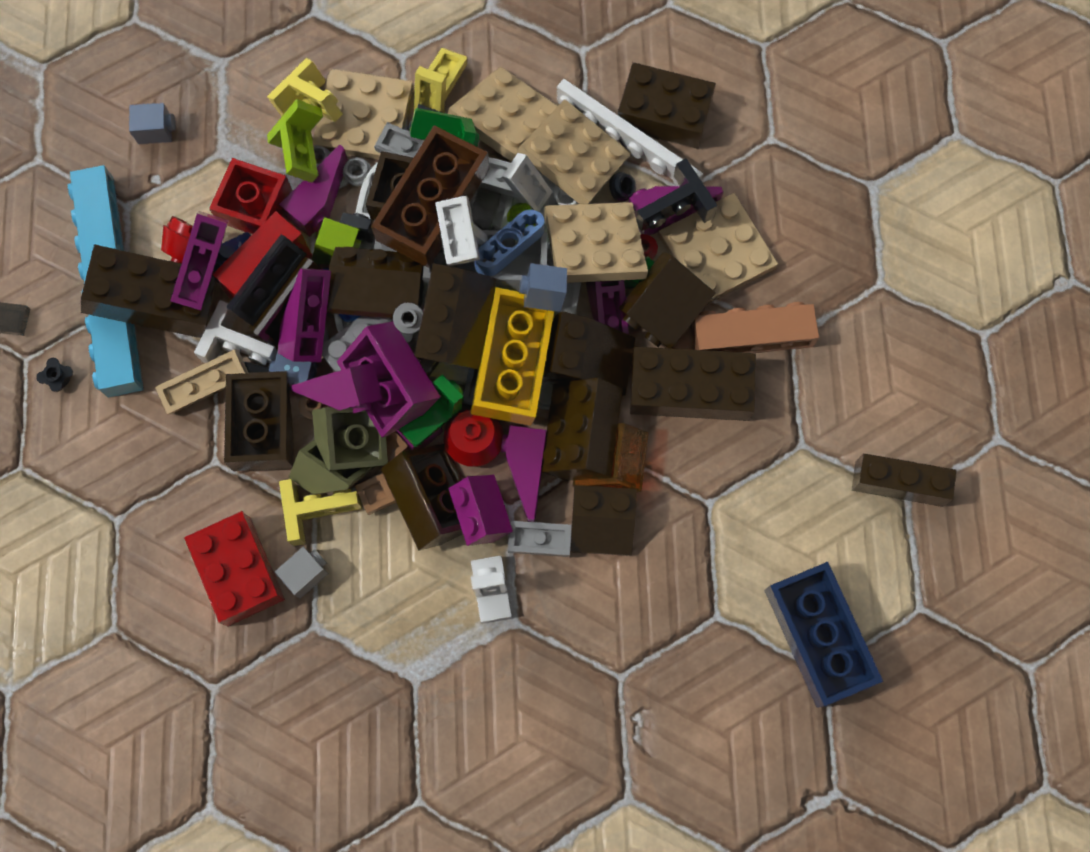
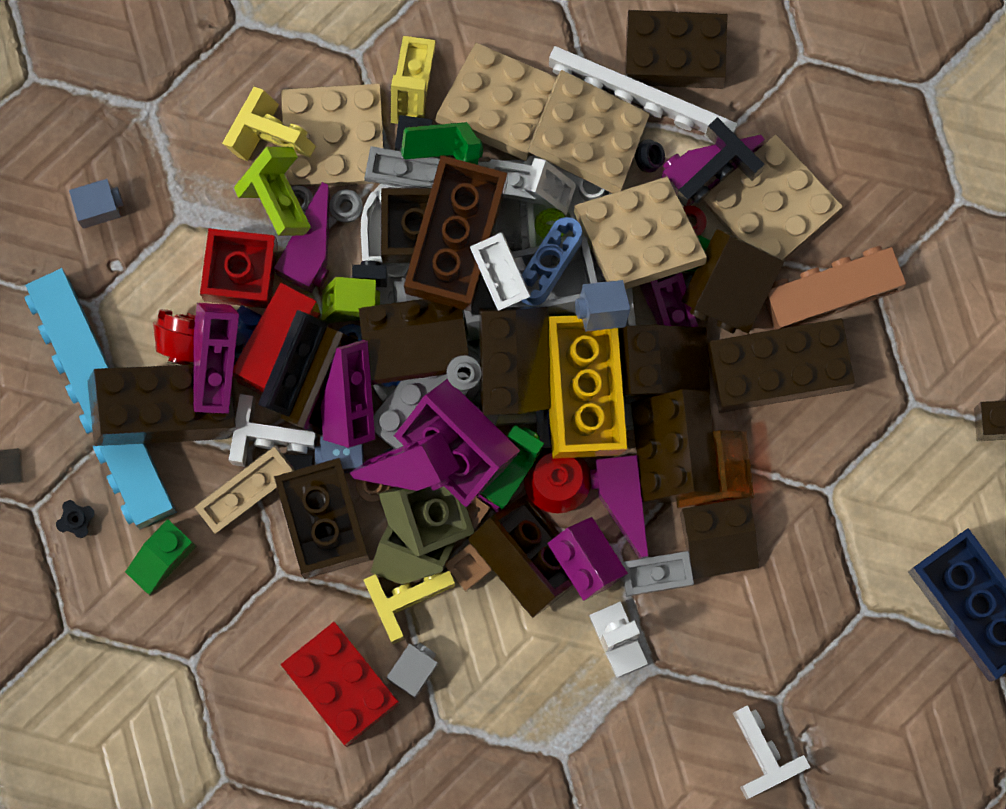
camera: 15 degrees left, 5 degrees up
none -> green slope [125,519,197,595]
none -> white bracket [733,705,810,799]

